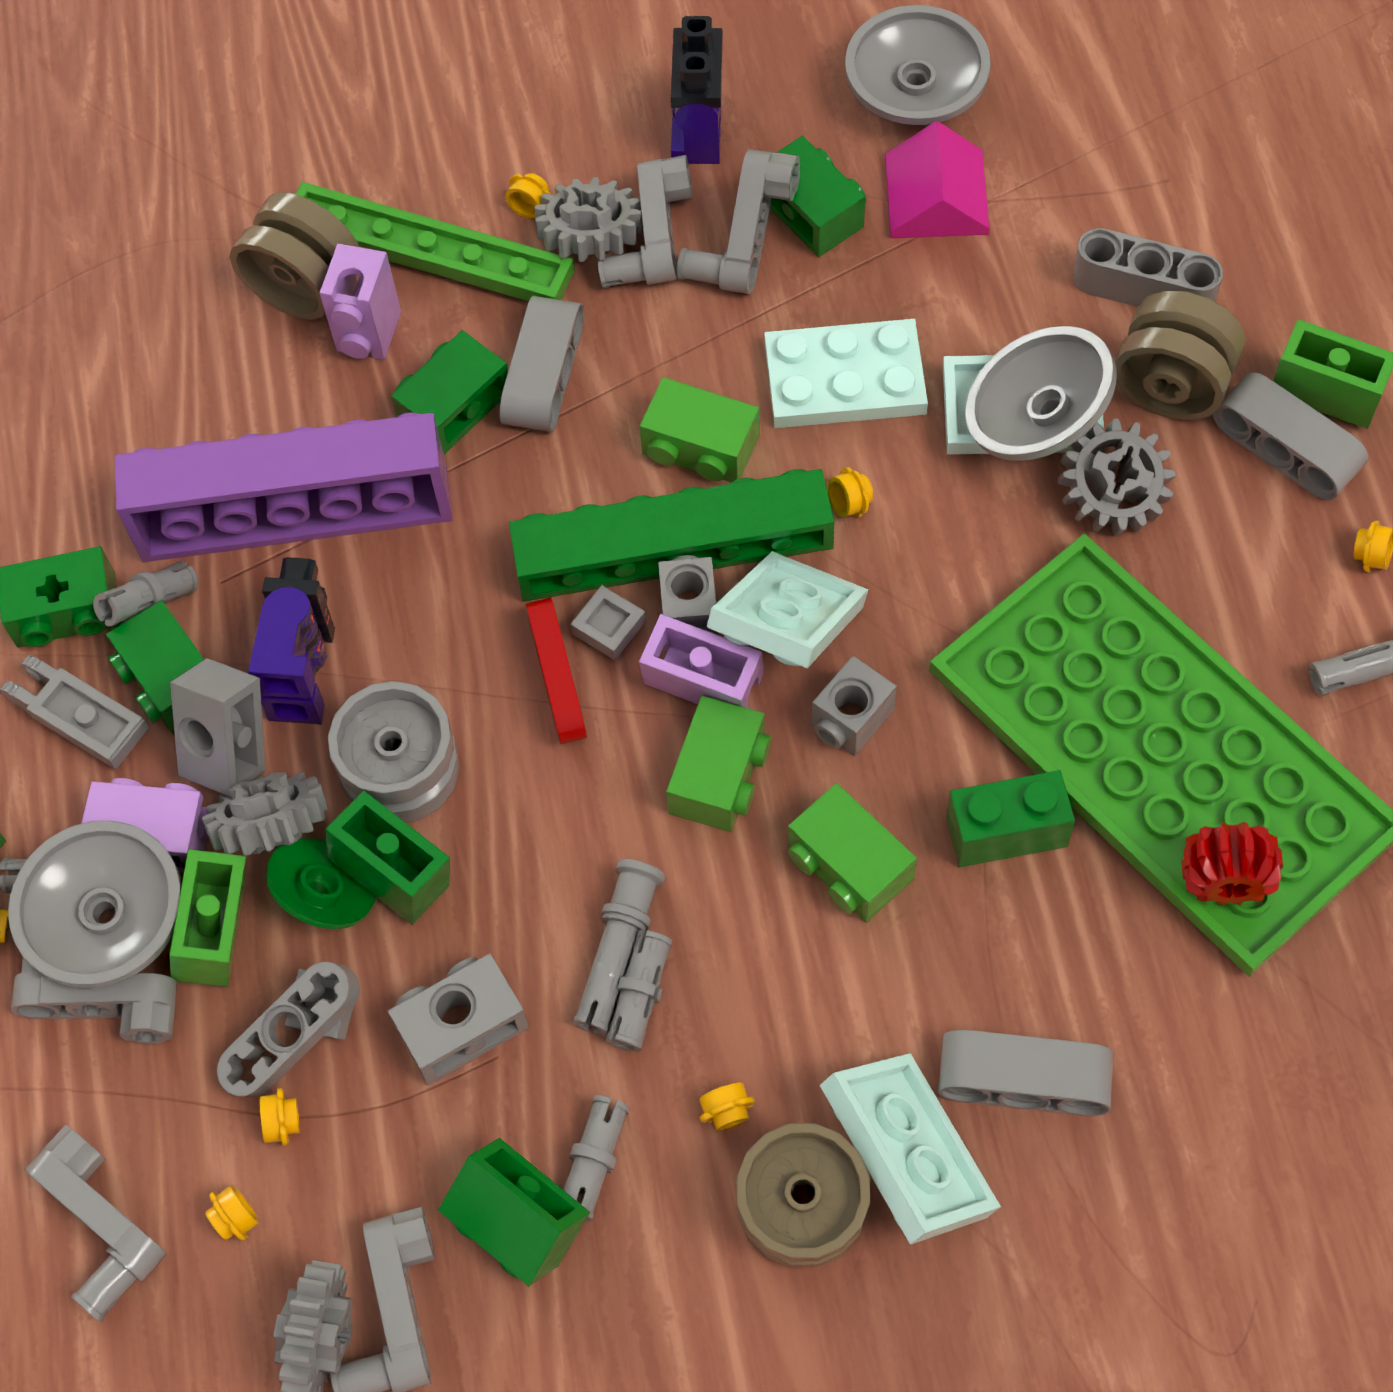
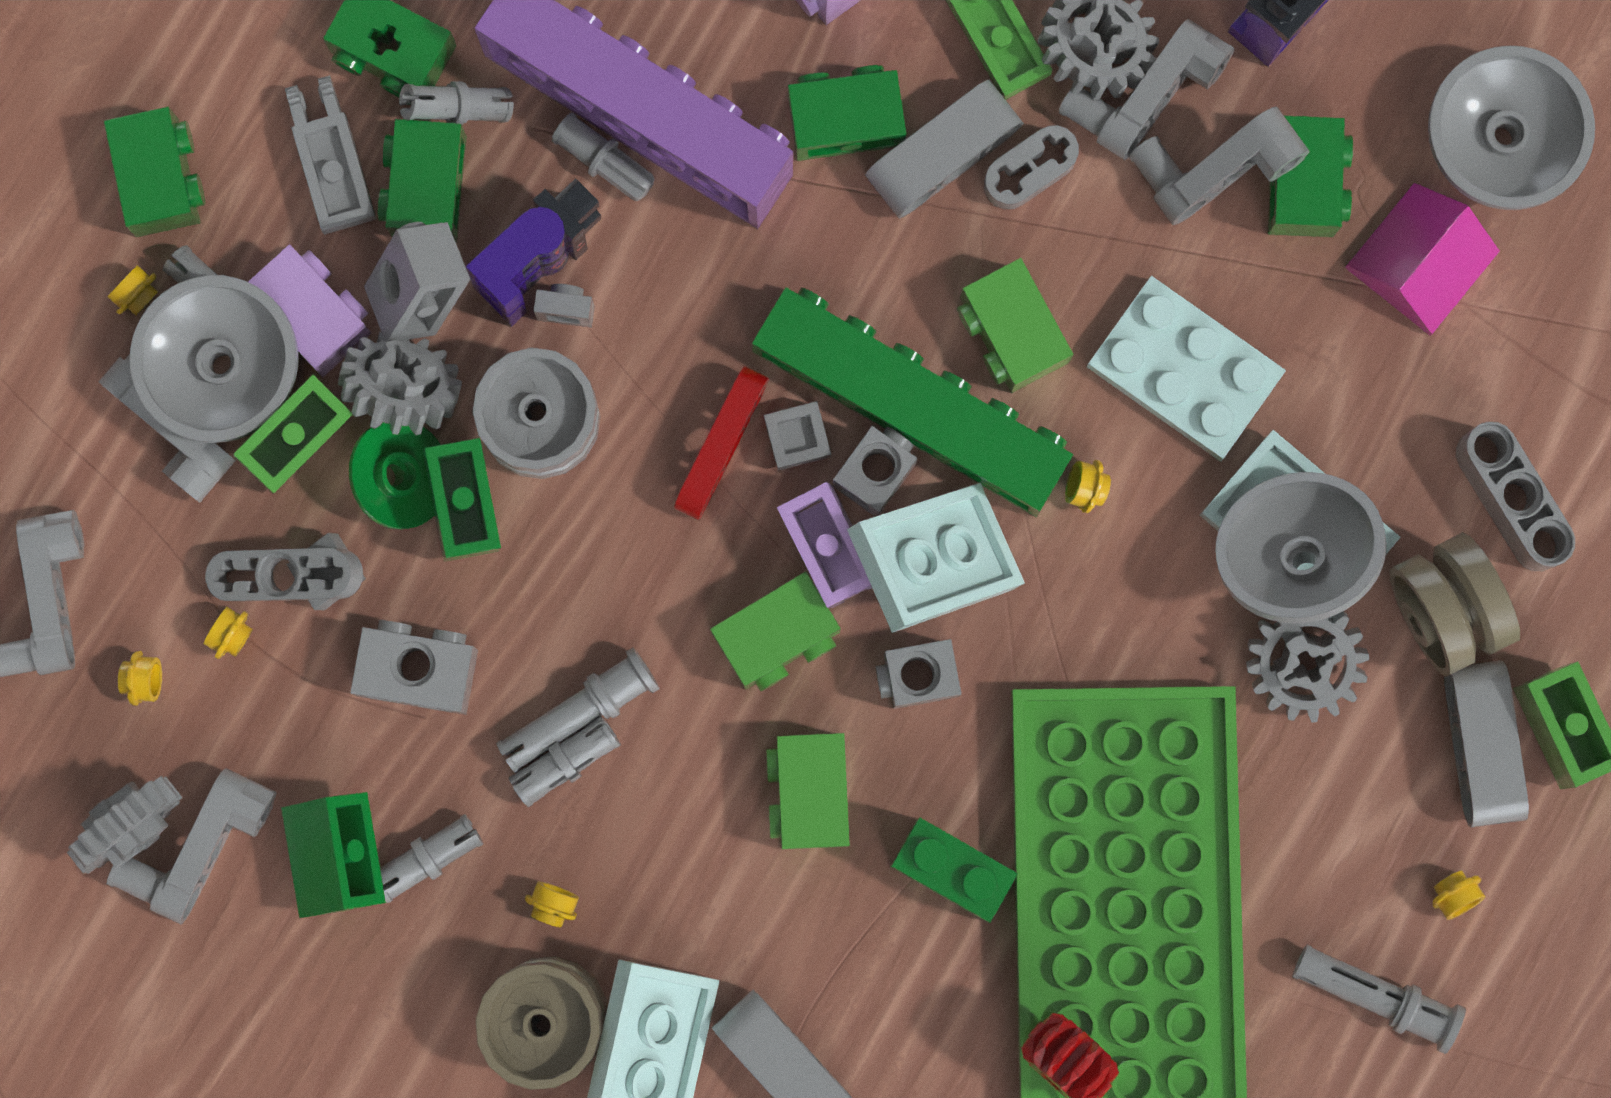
camera: 35 degrees right, 20 degrees up
none -> light grey plate [534,284,595,328]
none -> light grey axle [551,113,655,201]
none -> light grey beam [984,125,1079,209]

